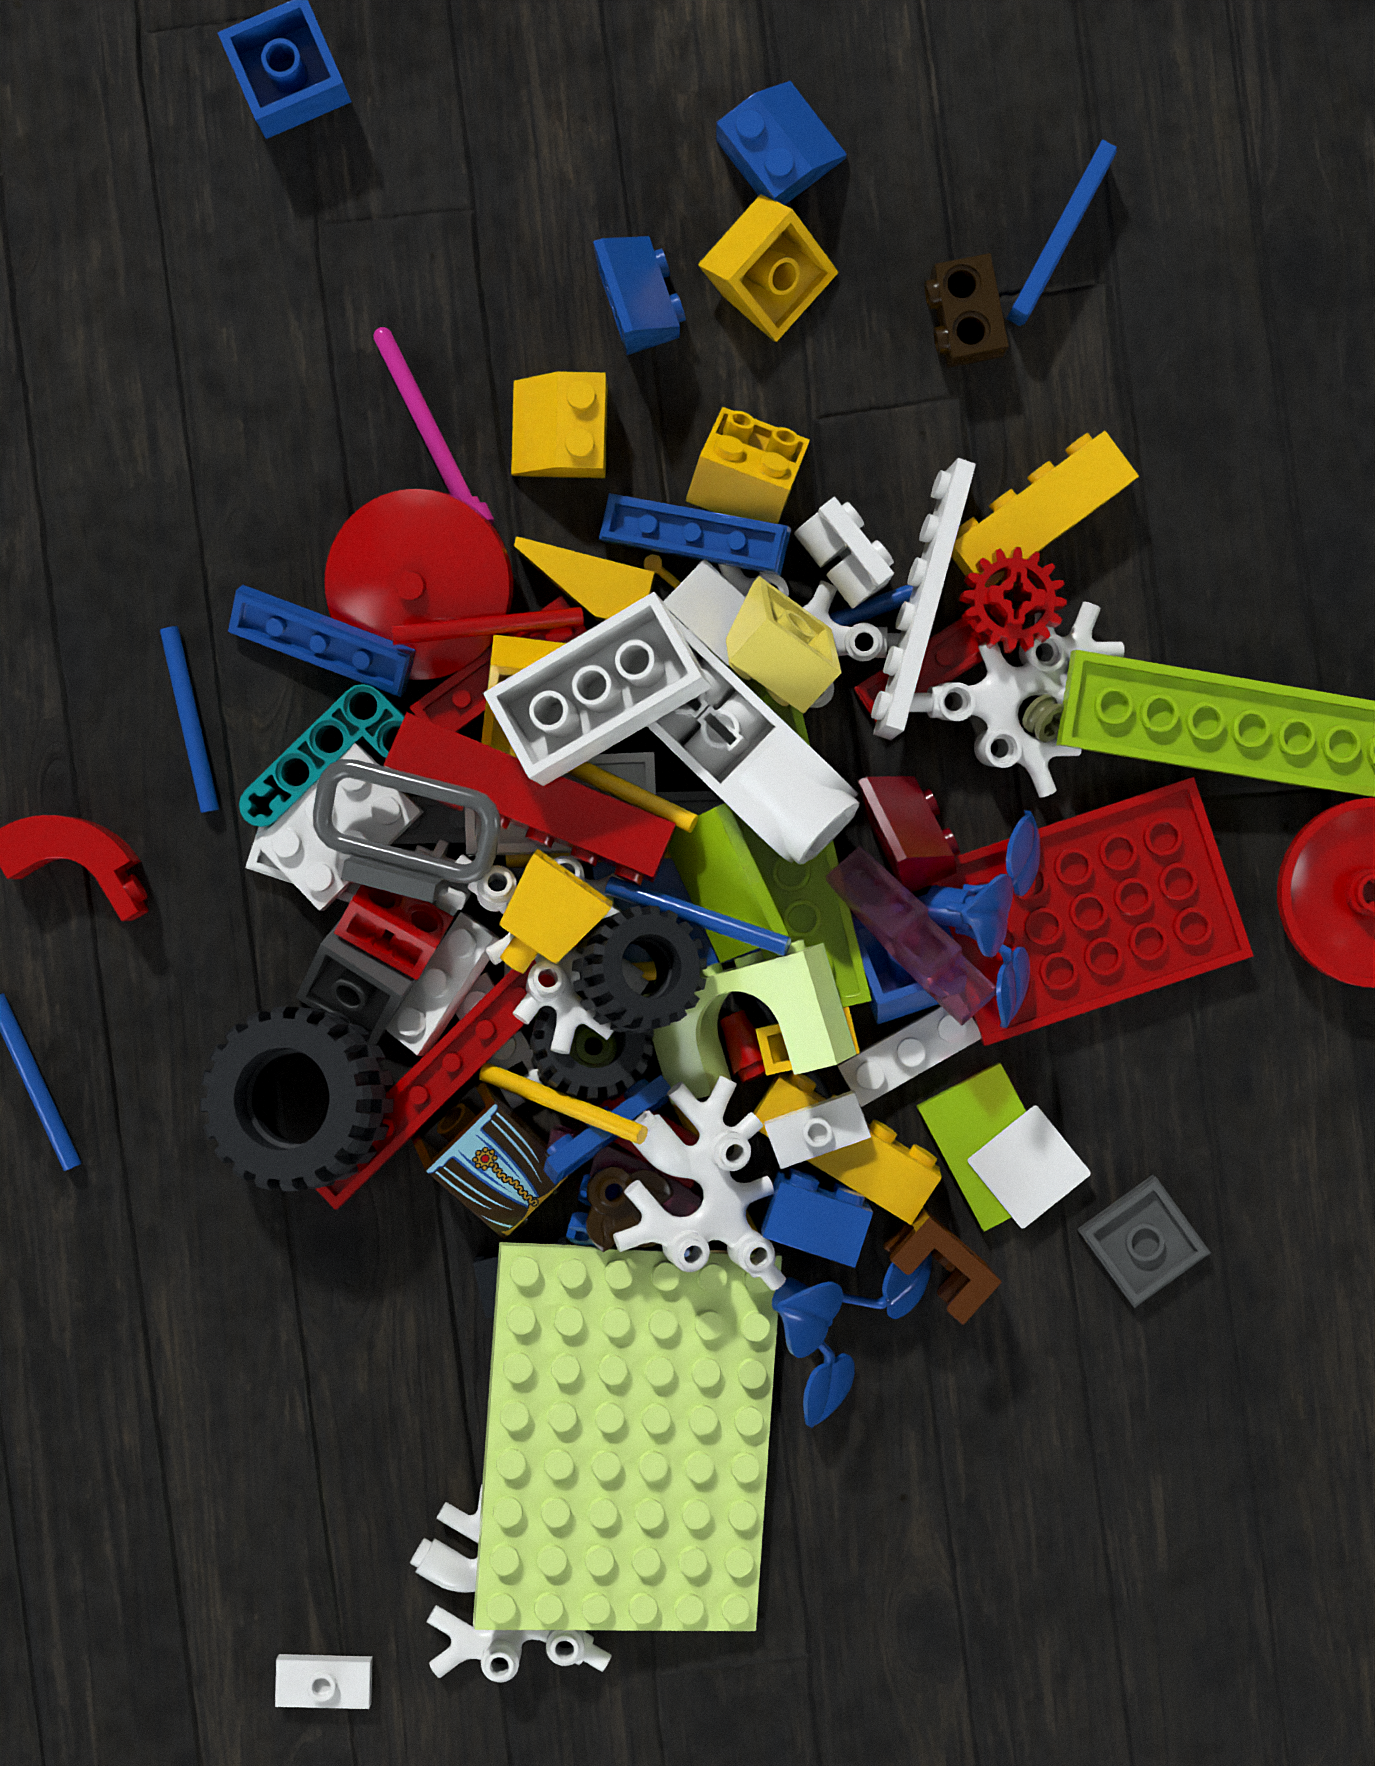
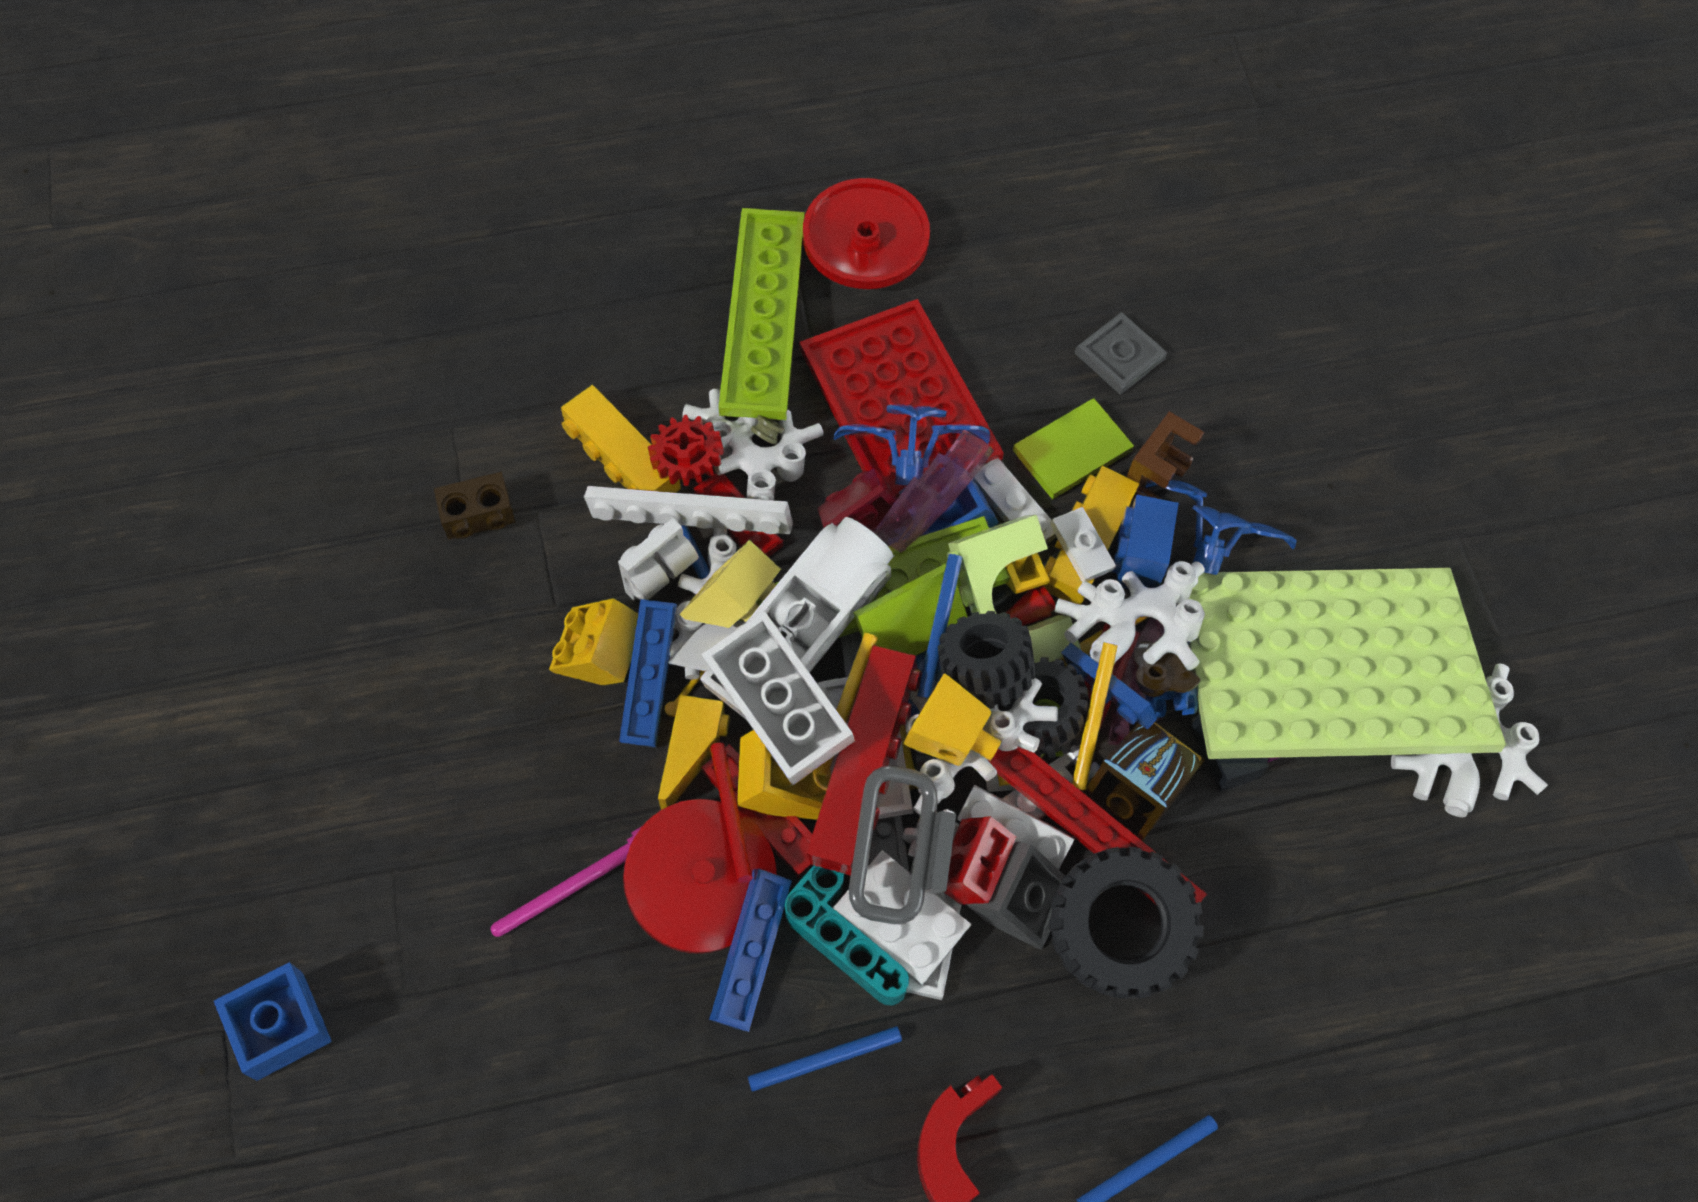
camera: 100 degrees left, 25 degrees down
white plate [275,1654,373,1709] -> none
yellow slope [511,372,608,478] -> none
blue slope [593,236,686,355] -> none
yellow slope [698,194,839,342] -> none
blue slope [716,81,847,205] -> none
white sticker [968,1105,1091,1228] -> none
blue tile [1006,139,1117,327] -> none

